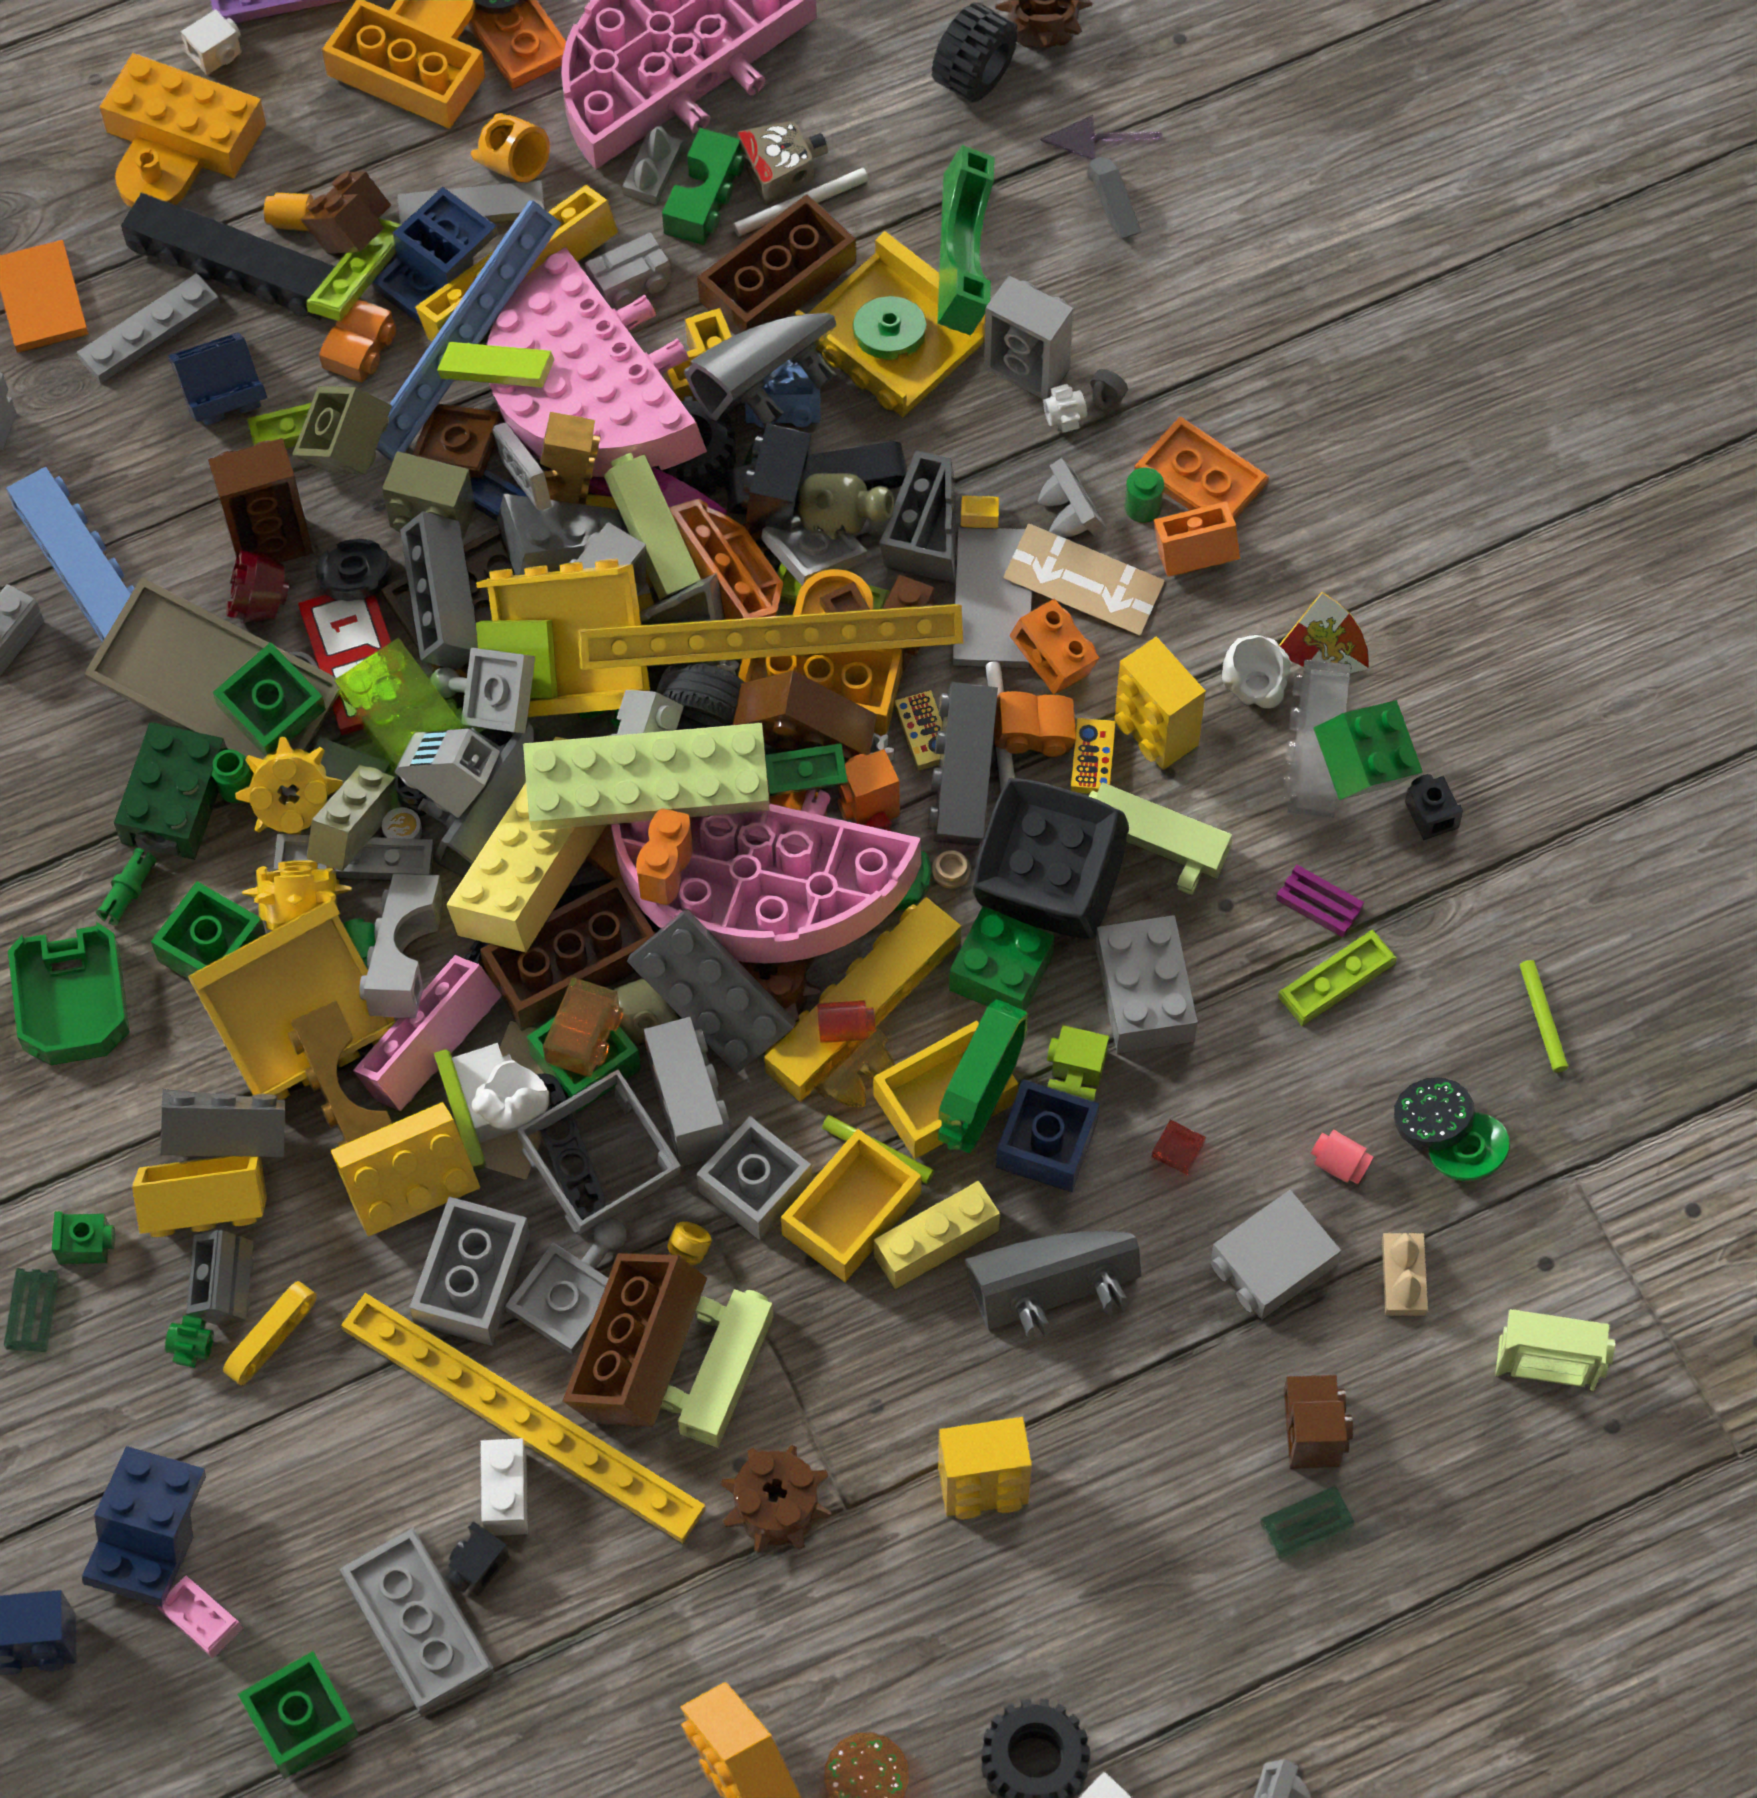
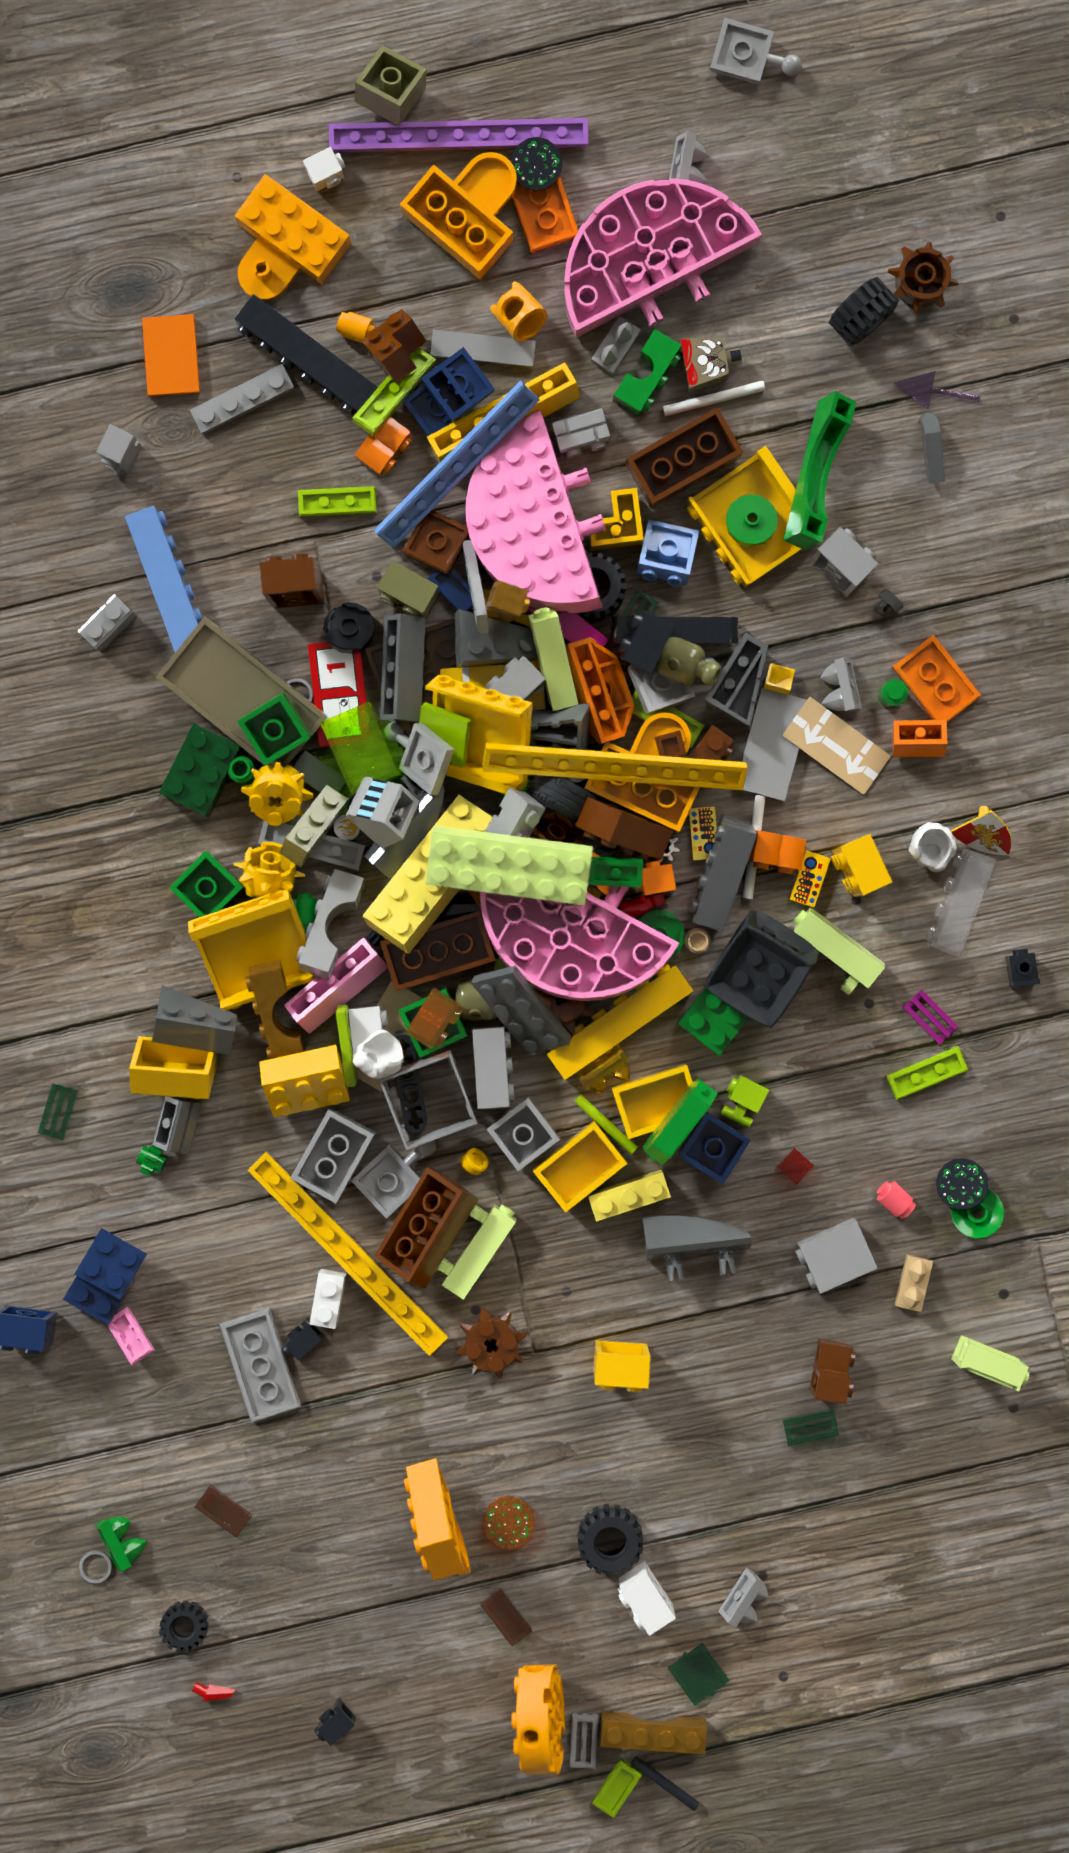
camera: 10 degrees right, 25 degrees up
green piece [8,922,130,1066] -> none
green brick [52,1211,115,1264] -> none
green pin [96,848,157,925] -> none
dark blue bracket [168,332,268,425] -> none
yellow beam [223,1281,317,1385] -> none
dark red cone [226,549,289,624] -> none
green brick [238,1651,359,1779] -> none
olive brick [292,386,392,475] -> none
lime tile [437,342,555,388] -> none
orange brick [636,808,693,905] -> none
dark grey piece [684,313,837,428] -> none
clear red brick [817,1000,876,1044] -> none
orange brick [1009,598,1099,695] -> none
white gear [1043,384,1087,433] -> none
light grey brick [1095,915,1198,1053] -> none
green brick [1313,700,1423,800] -> none
lime bar [1519,960,1569,1073] -> none

